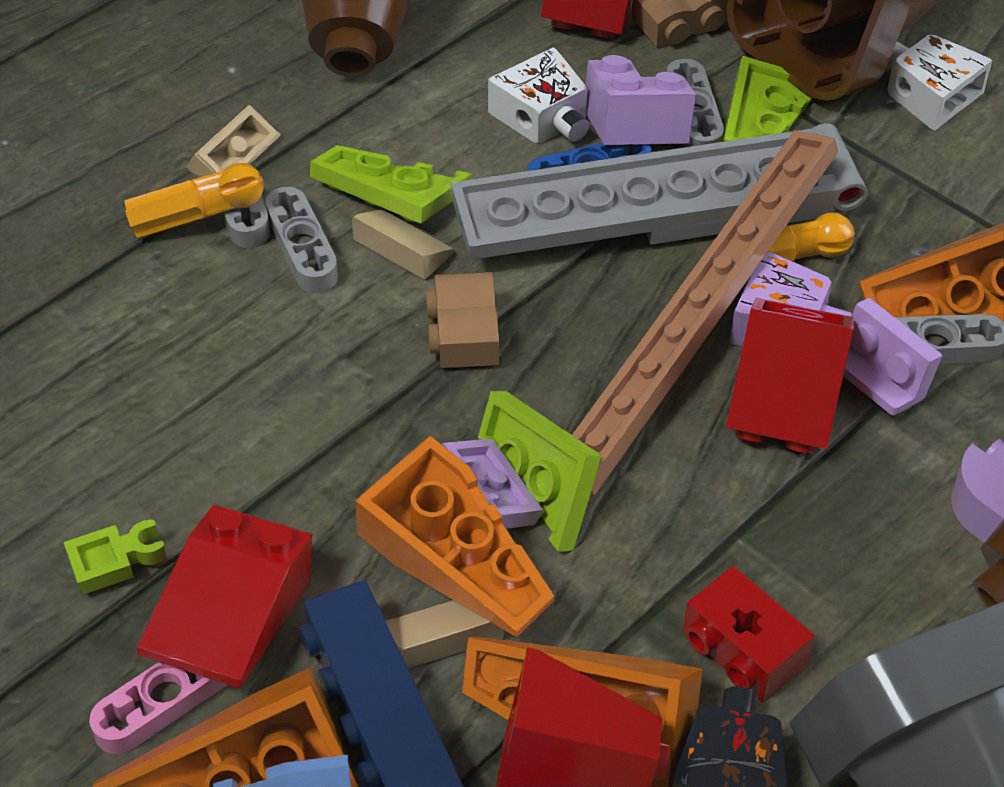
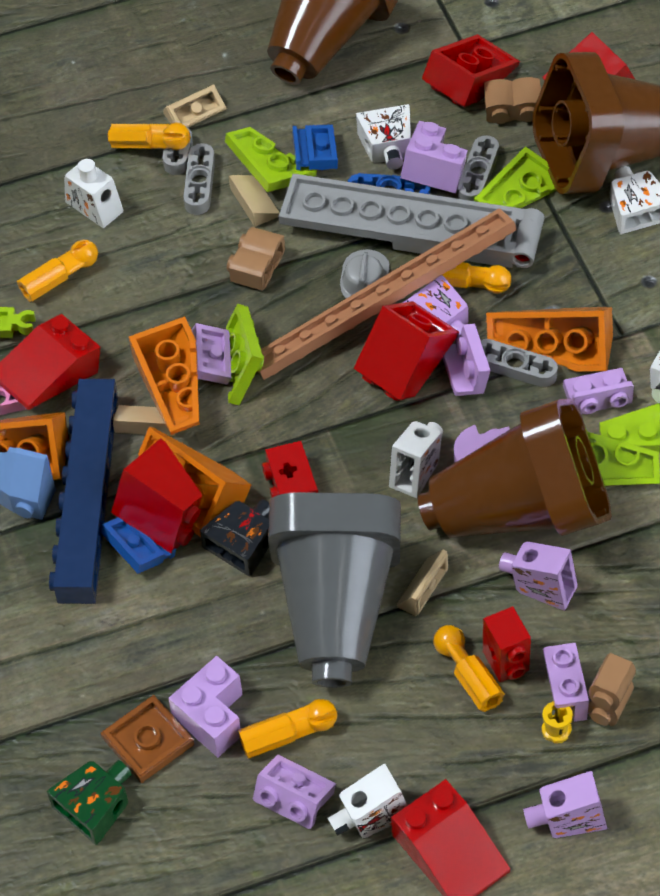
camera: 30 degrees right, 5 degrees up
none -> light orange piece [17,239,98,302]
none -> white torso [64,159,123,229]
none -> blue plate [292,125,338,170]
none -> light grey piece [340,249,390,298]
none -> white torso [389,421,443,498]

